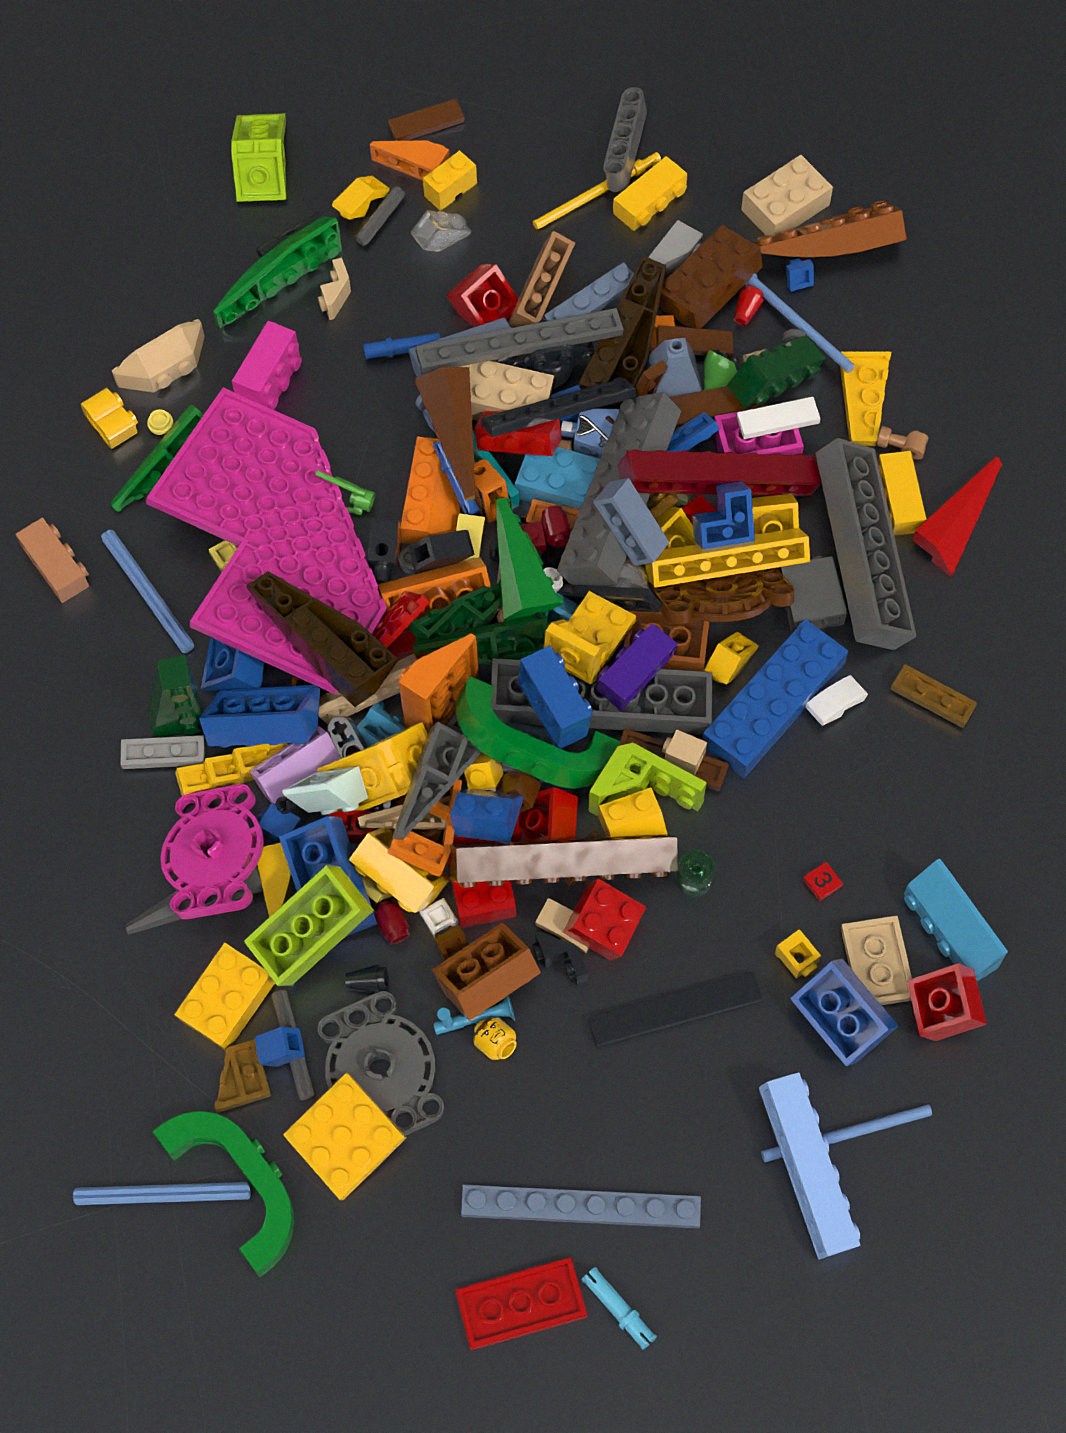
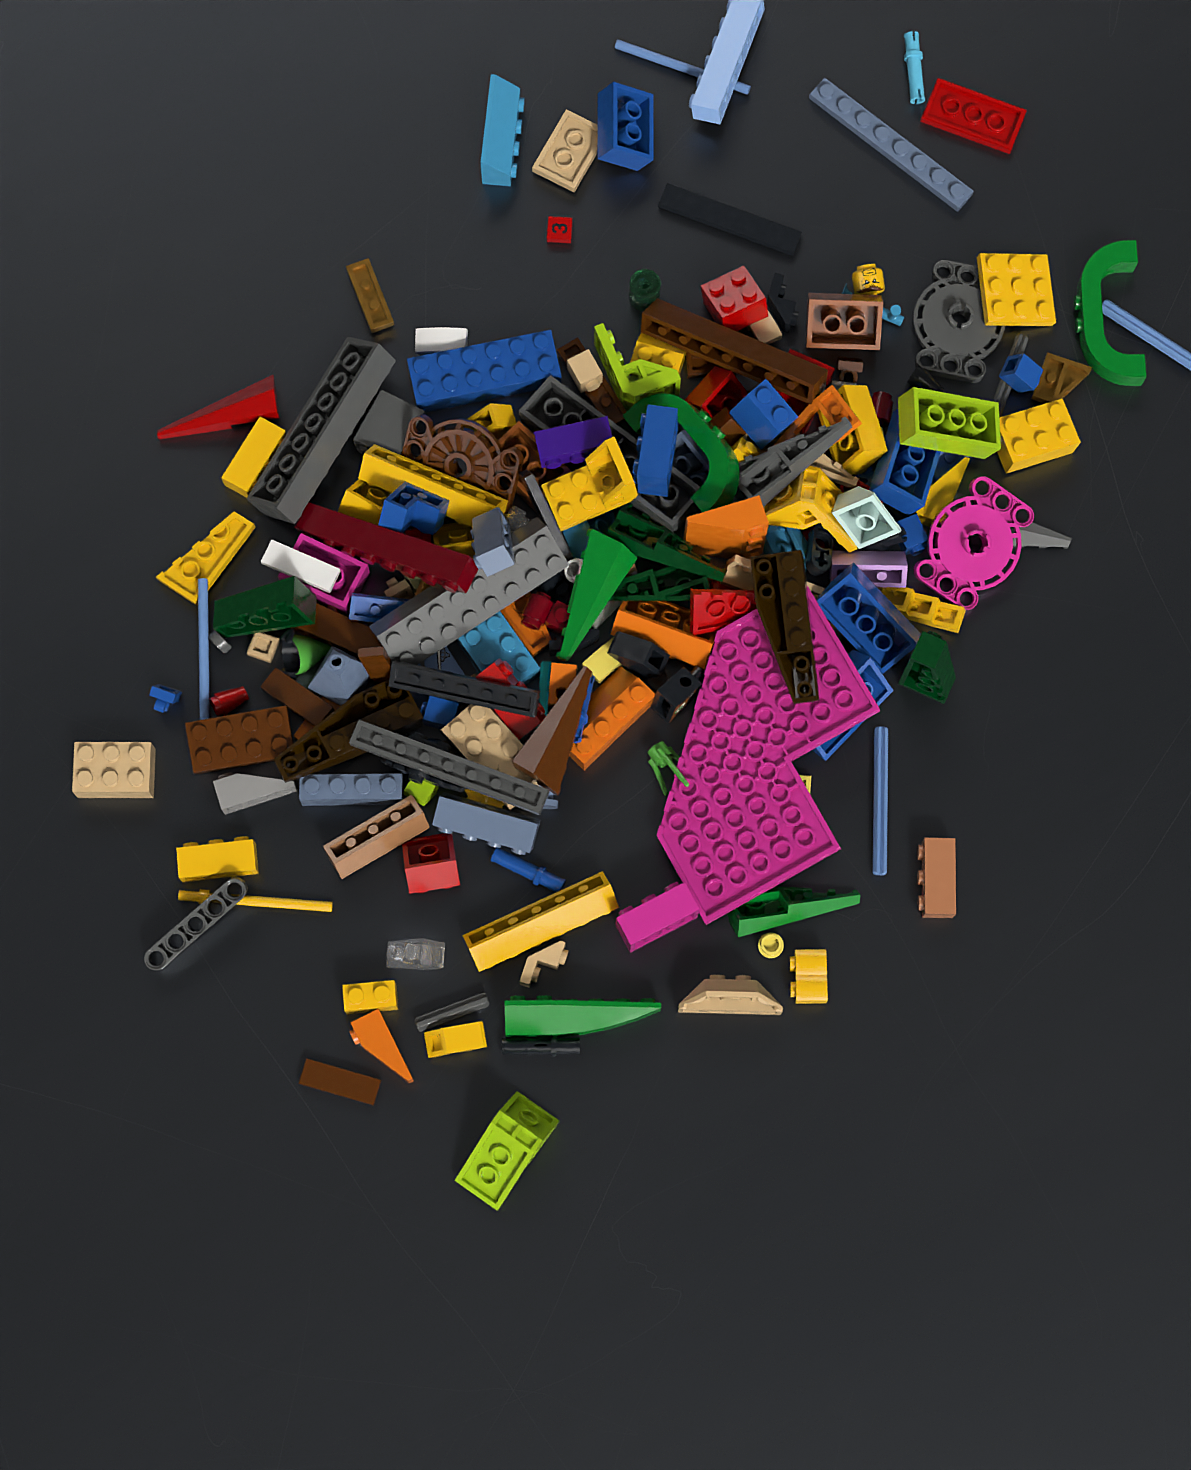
camera: 145 degrees left, 10 degrees up
light grey plate [121,735,205,769] -> none
dark orange wedge [753,200,907,257] -> none
yellow brick [775,929,821,979] -> none
medium nougat leg [876,426,928,460] -> none
red brick [907,963,987,1041] -> none
none -> yellow brick [462,871,619,972]

